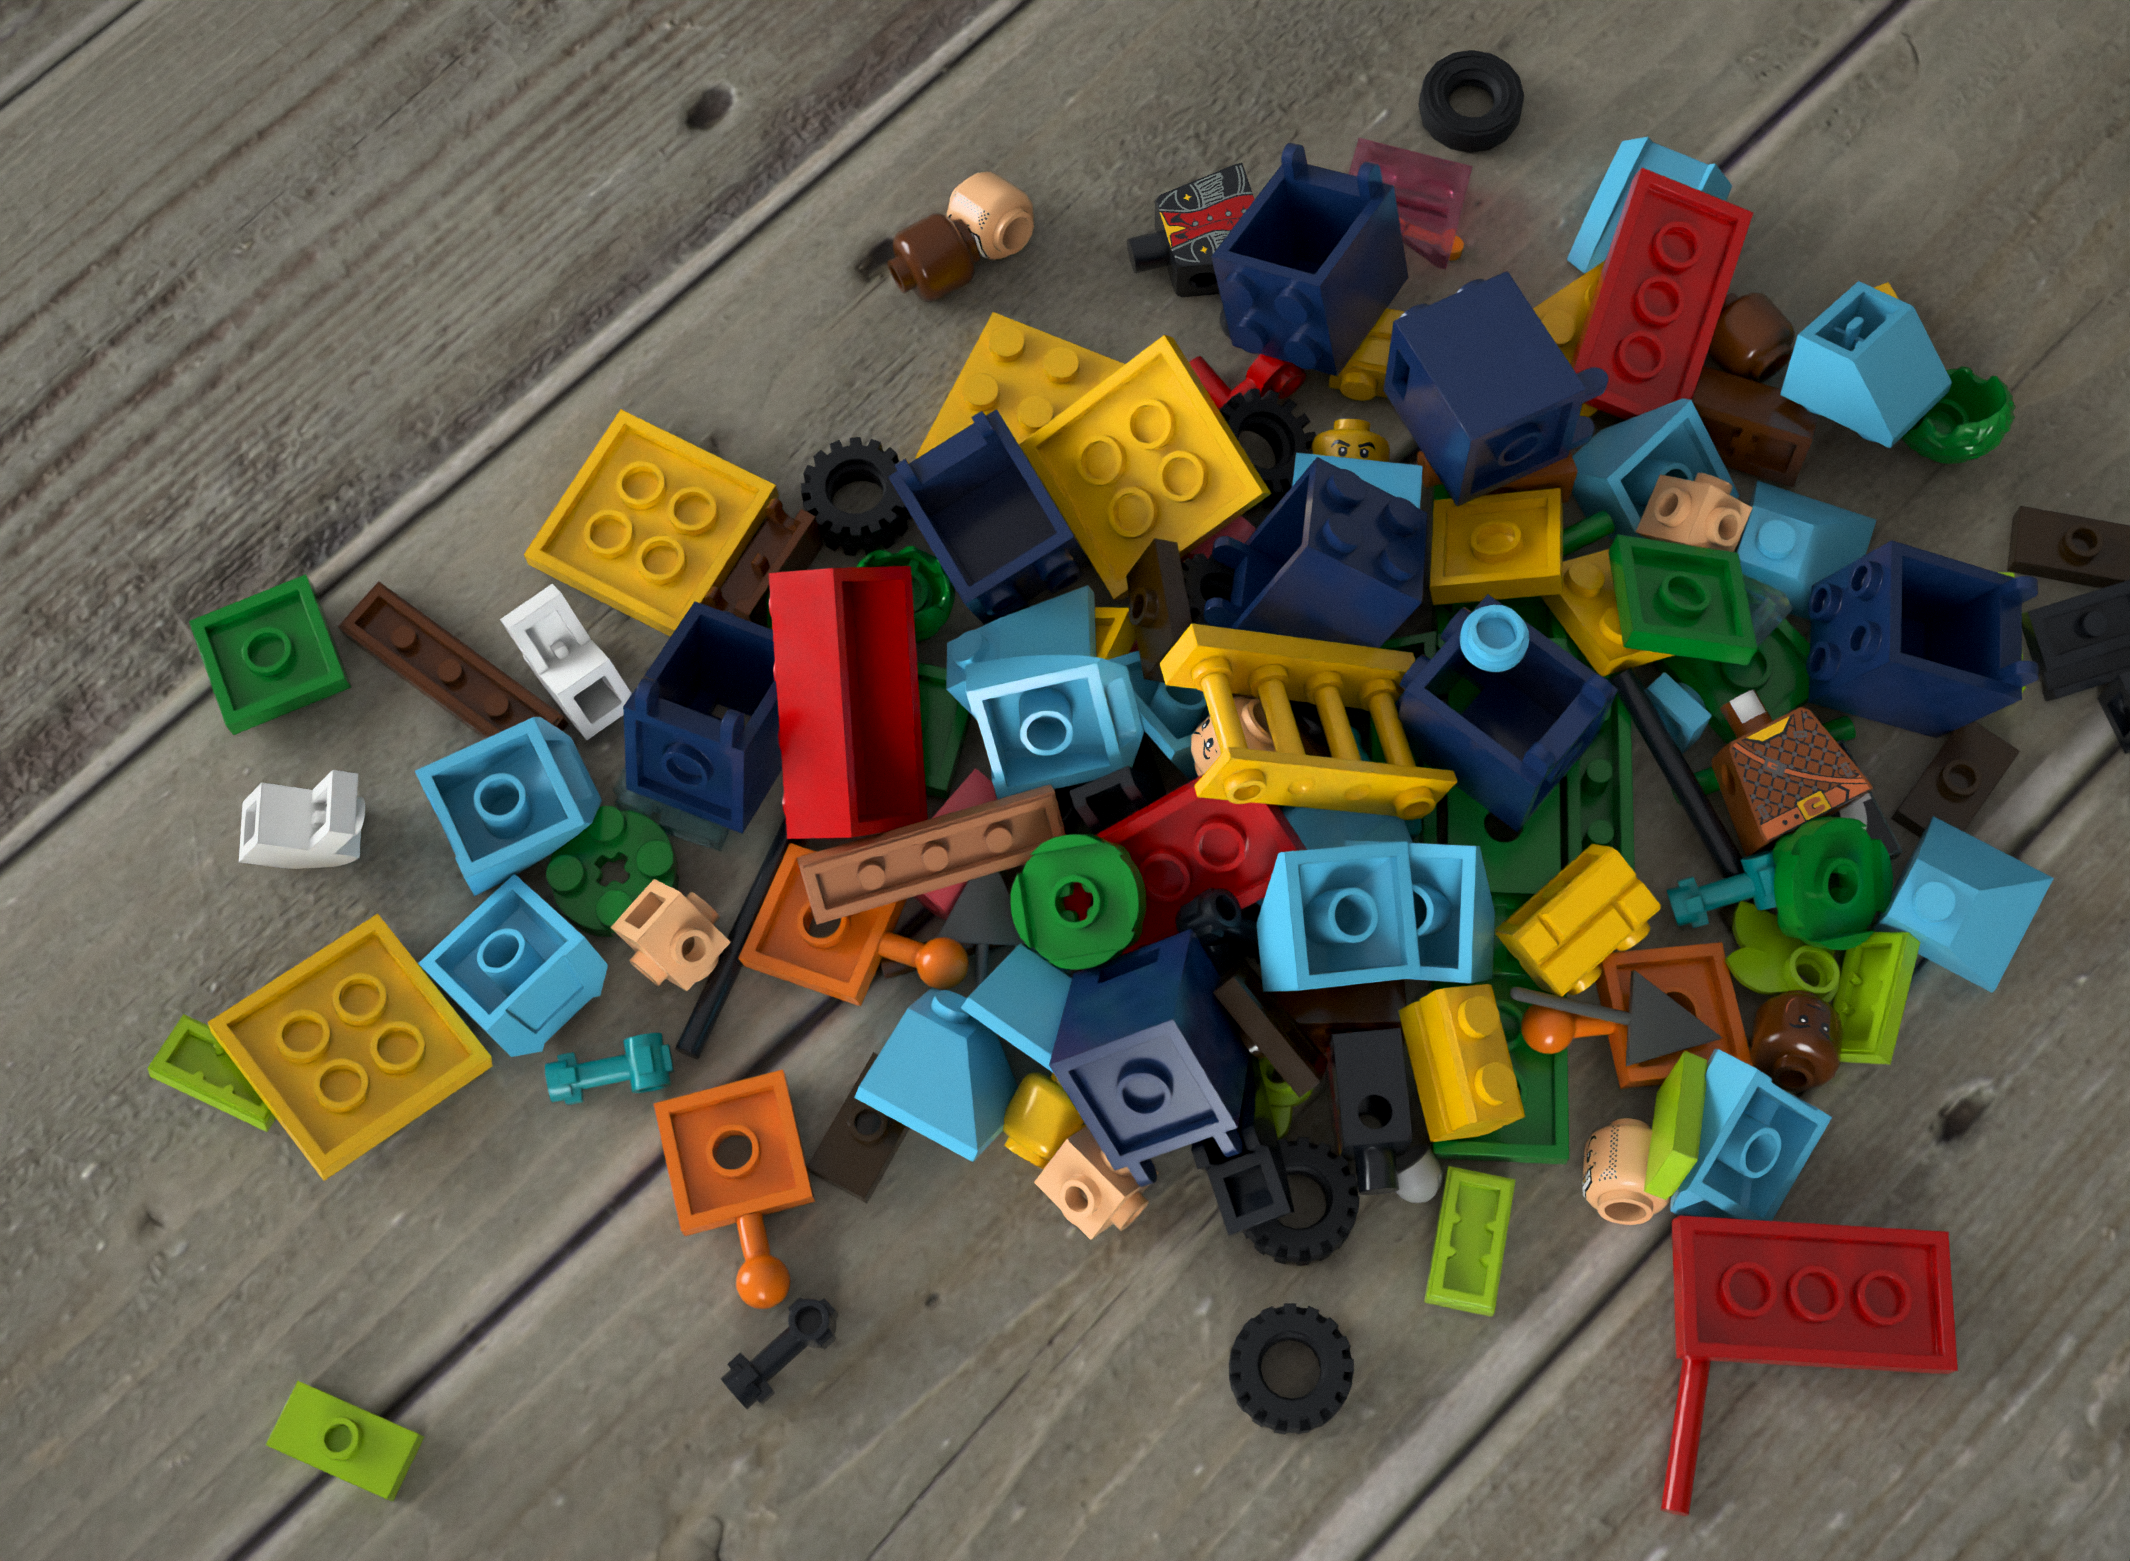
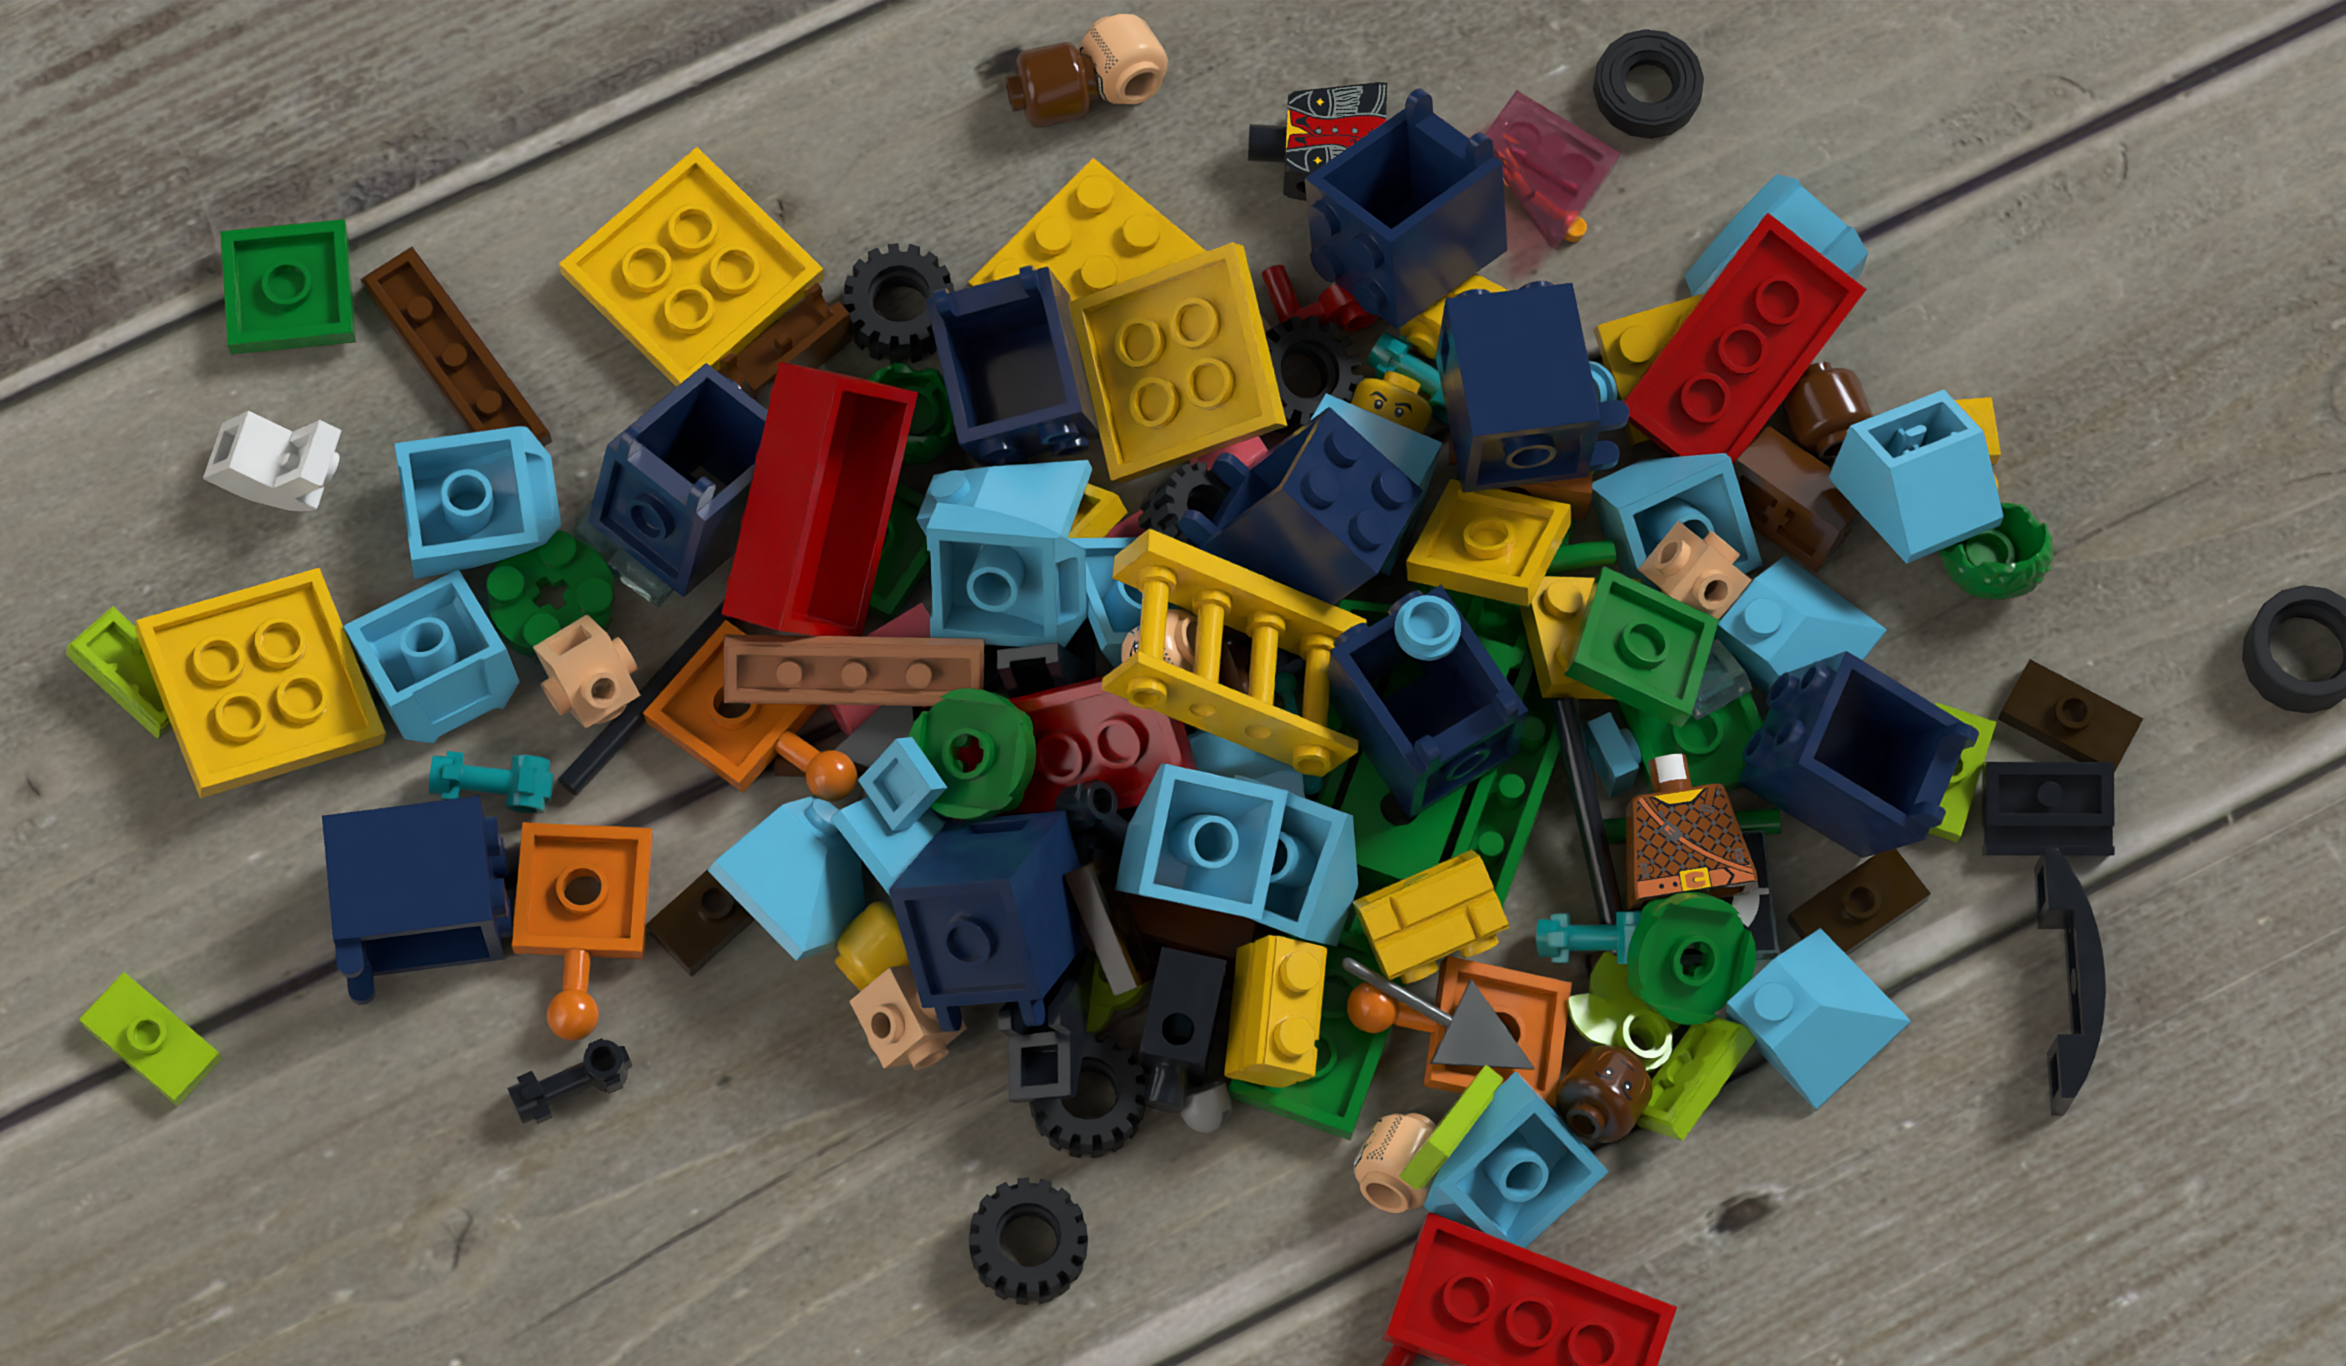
camera: 10 degrees right, 0 degrees up
white brick [500,584,632,740] -> none
dark brown plate [1126,538,1192,683] -> none
lime plate [1424,1166,1516,1317] -> none
none -> dark blue container [322,796,514,1005]
none -> medium azure plate [858,737,947,831]
none -> teal bar [1367,332,1449,427]

